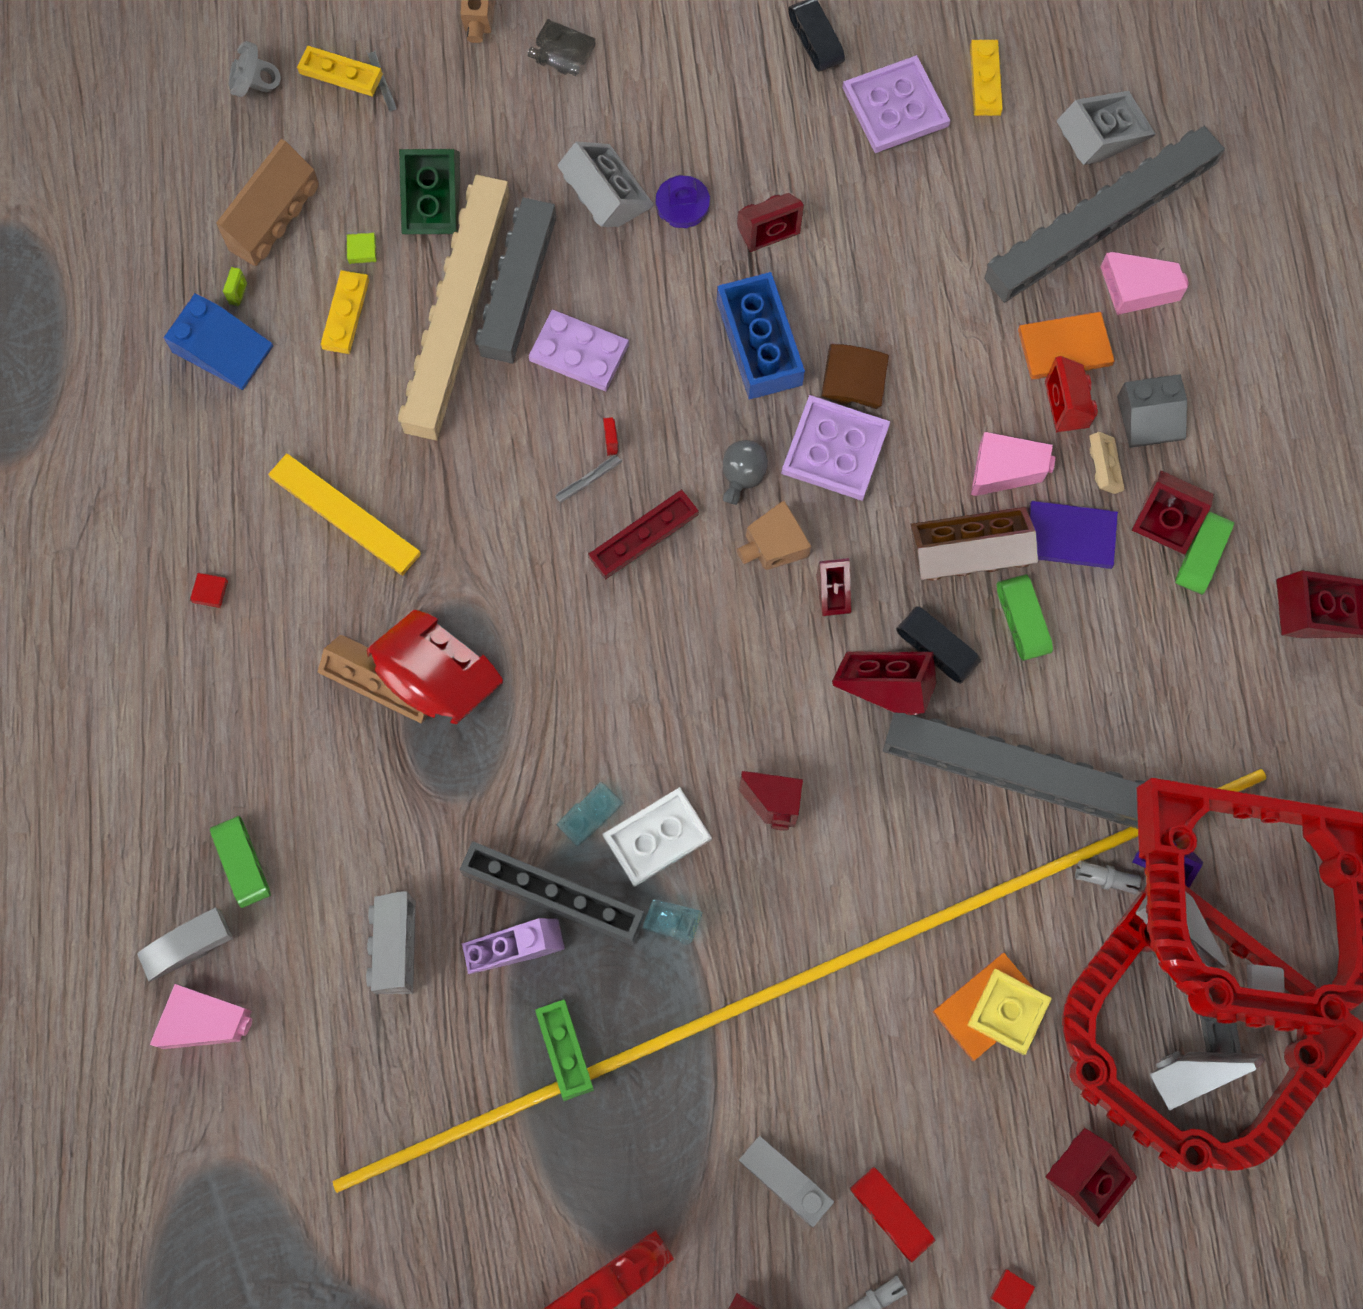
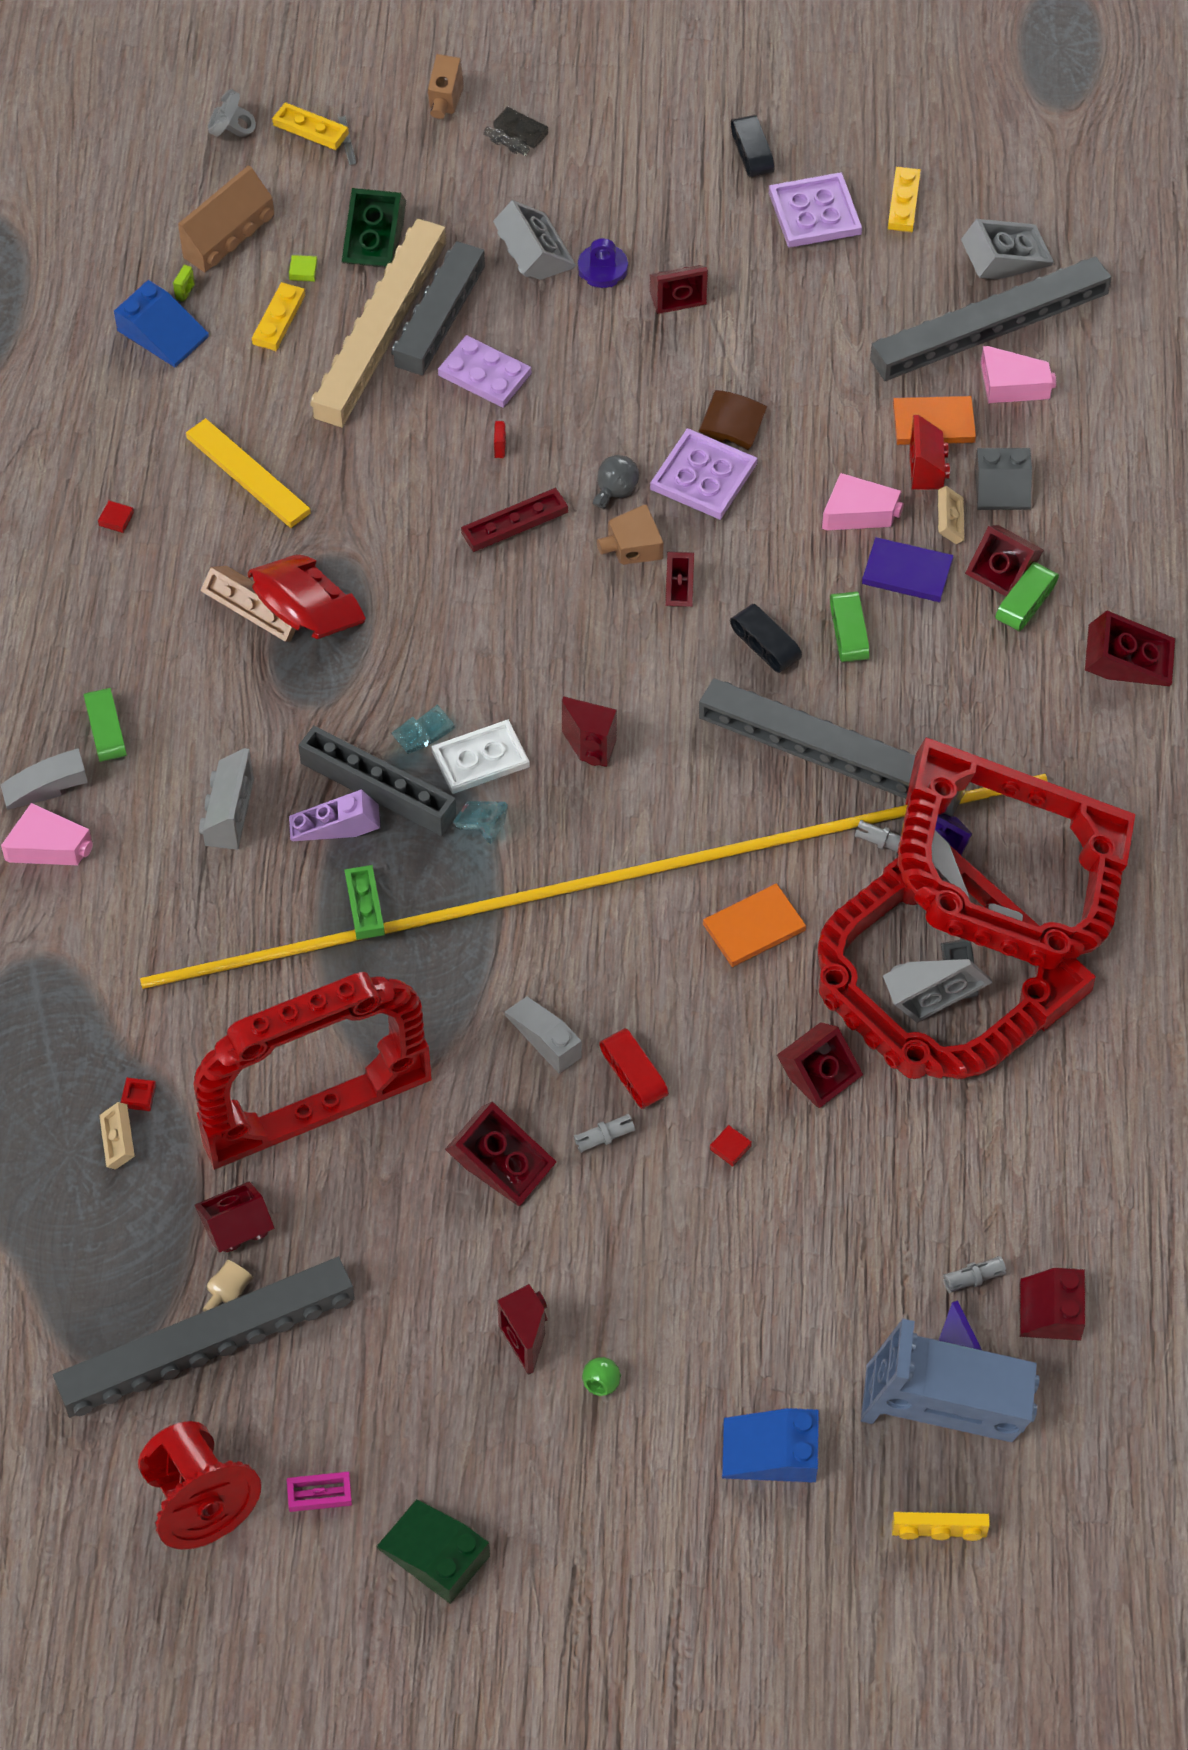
camera: 10 degrees right, 15 degrees down
light grey piece [555,455,622,503] -> none
blue brick [716,272,805,400] -> none
dark red slope [832,652,937,715] -> none
slope [910,507,1038,581] -> none
light yellow tile [967,969,1052,1055] -> none

